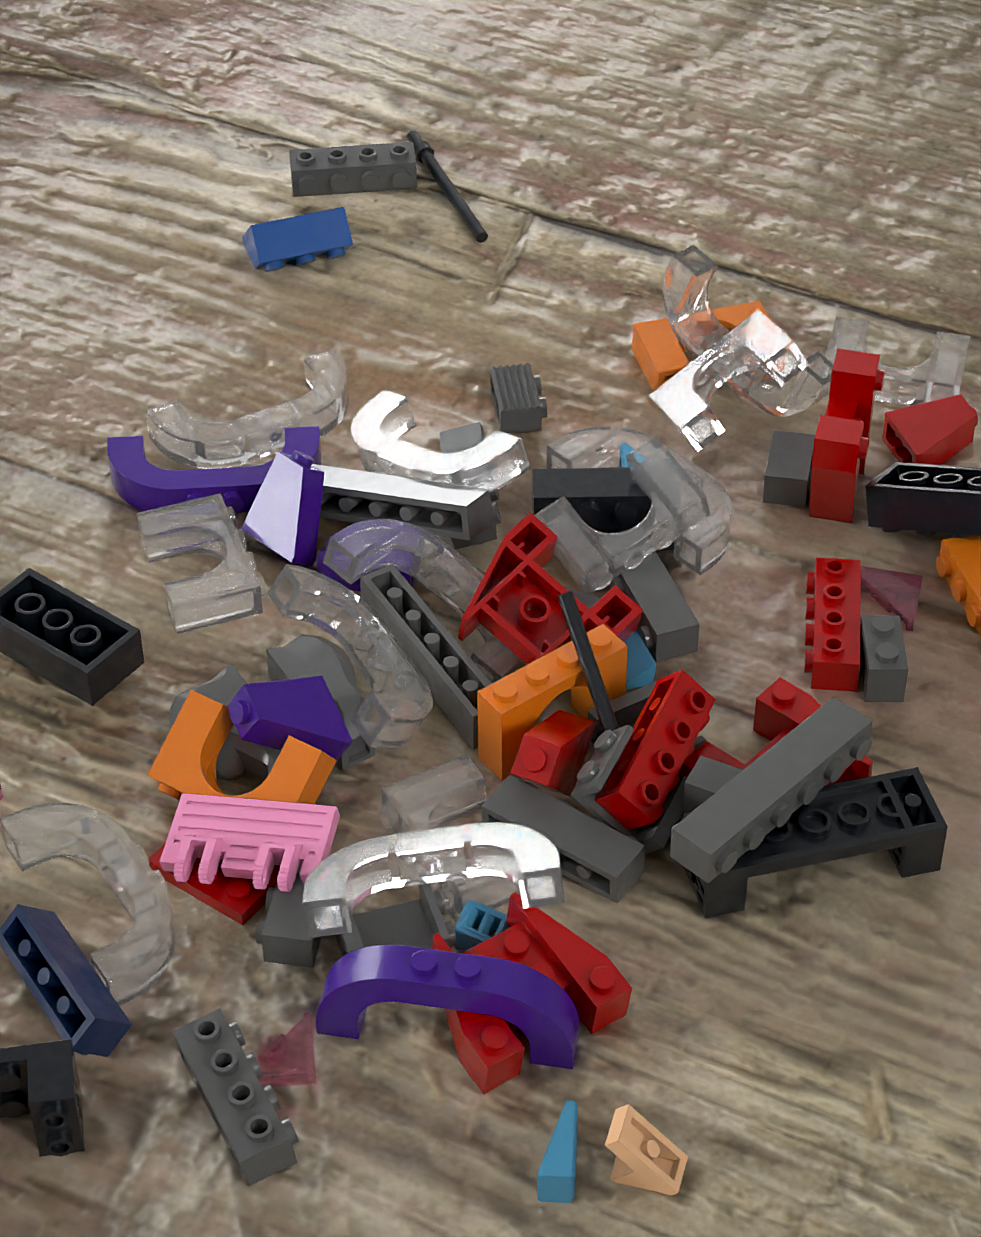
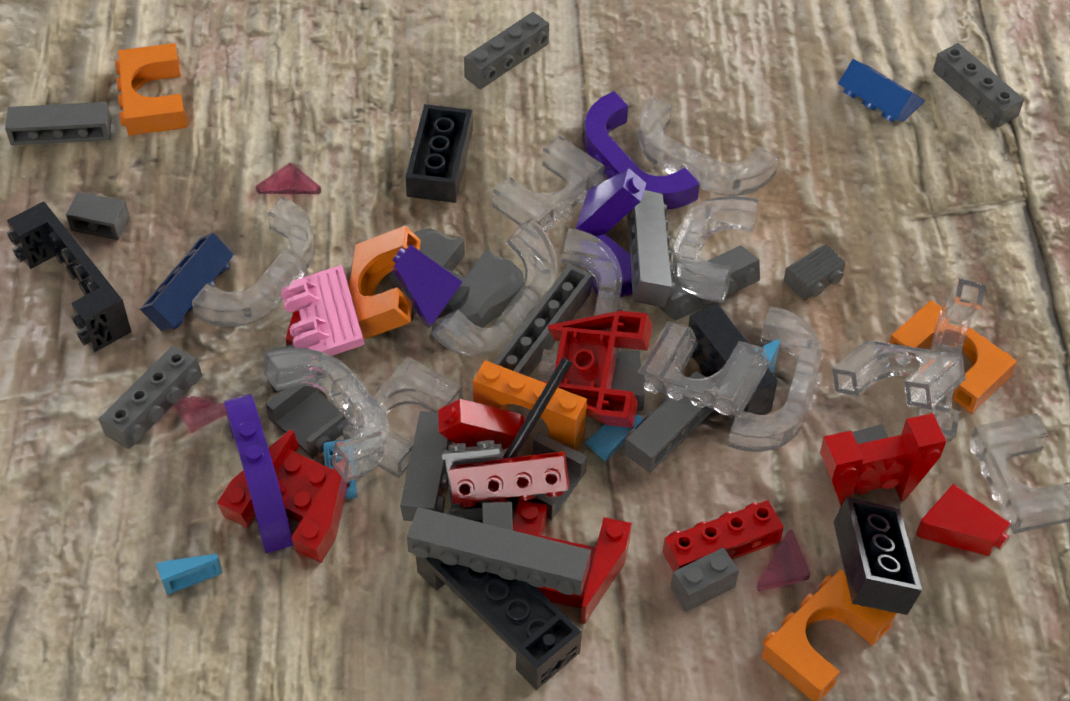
camera: 60 degrees right, 10 degrees up
black bar [407,130,488,243] -> none
light nougat slope [605,1104,688,1196] -> none

